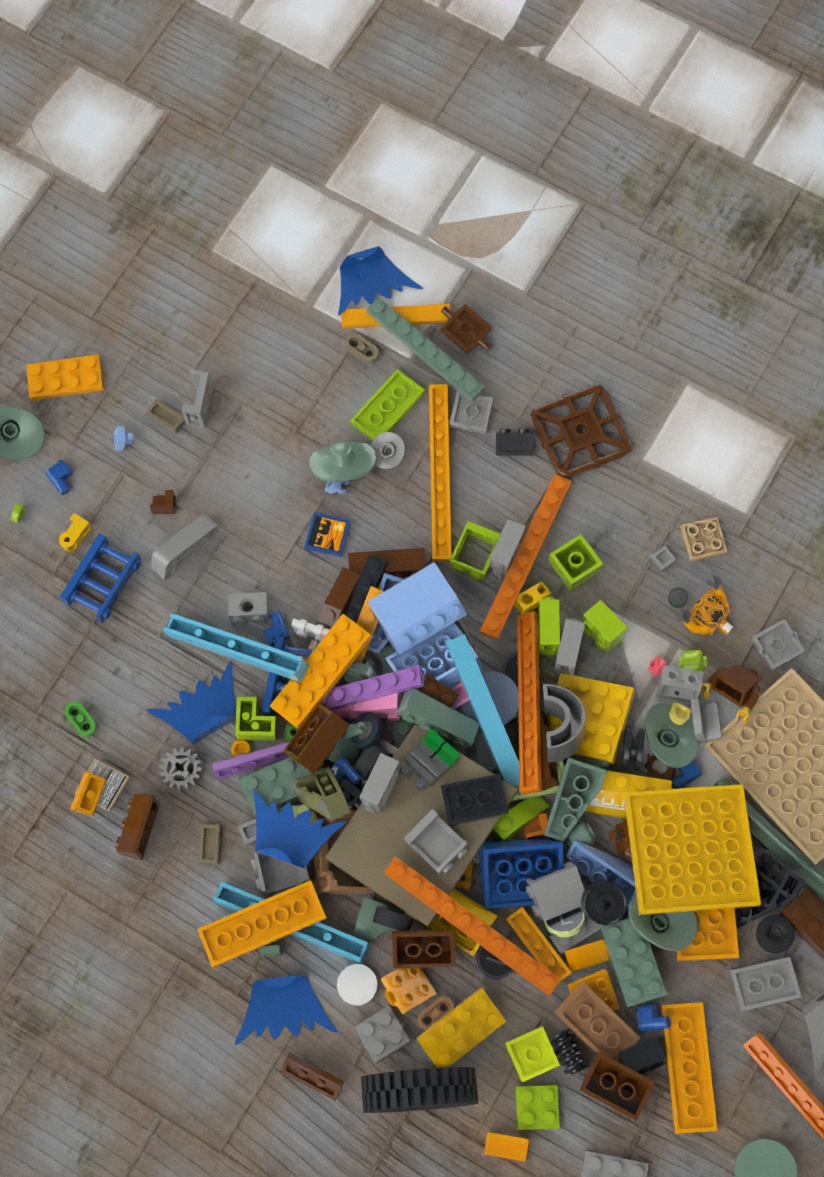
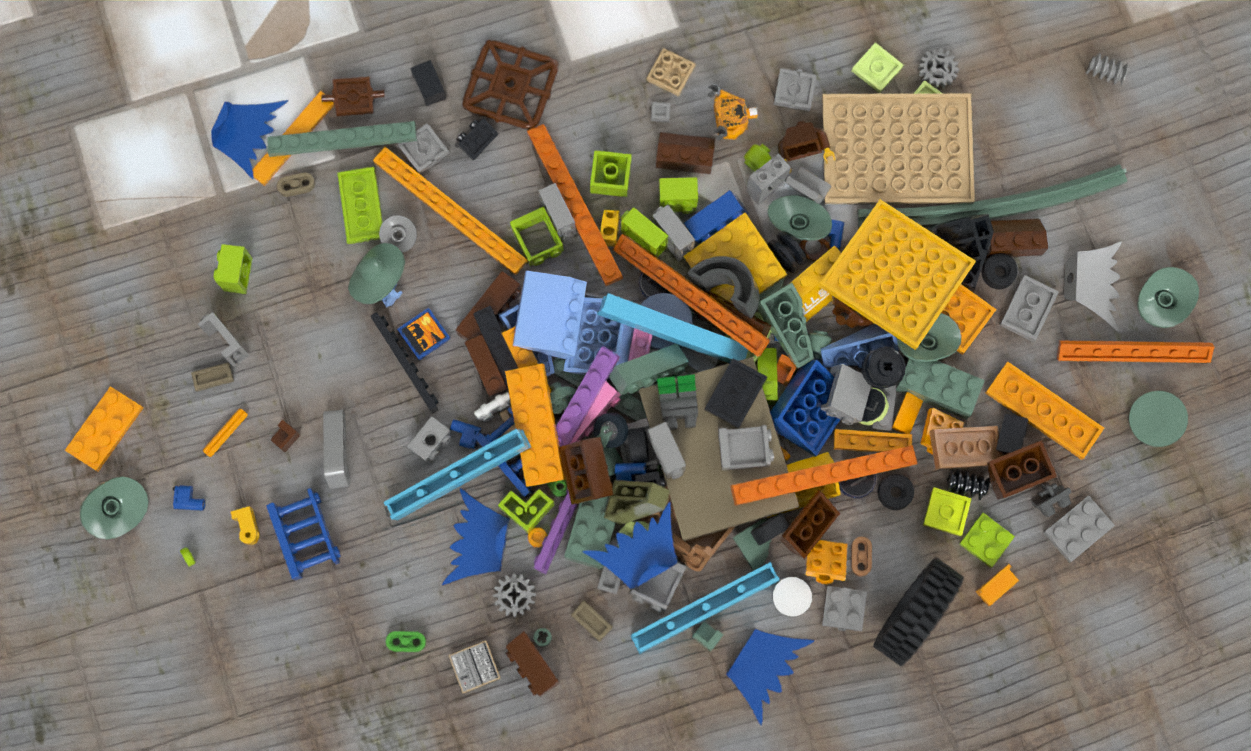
camera: 55 degrees left, 5 degrees up
light orange slope [70,772,106,817] -> none
light blue tile [114,426,134,451] -> none
light orange plate [197,880,327,968] -> none
reddish brown plate [281,1052,345,1101] -> none
reddish brown plate [415,673,459,708] -> none
yellow plate [416,987,506,1068] -> none
blue piece [635,1004,671,1032] -> none
coral plate [648,655,667,676] -> none
tile [668,588,688,608] -> none
light yellow tile [669,701,692,725] -> none
none -> light orange axle [203,408,248,457]
none -> lime brick [213,244,253,294]
none -> black plate [371,312,439,414]
none -> black panel [410,60,446,106]
none -> sand green bush [534,628,552,647]
none -> reddish brown slope [656,132,715,174]
none -> blue wedge [684,190,749,243]
none -> black tyre [877,474,914,510]
none -> dark grey hips [1032,482,1072,517]

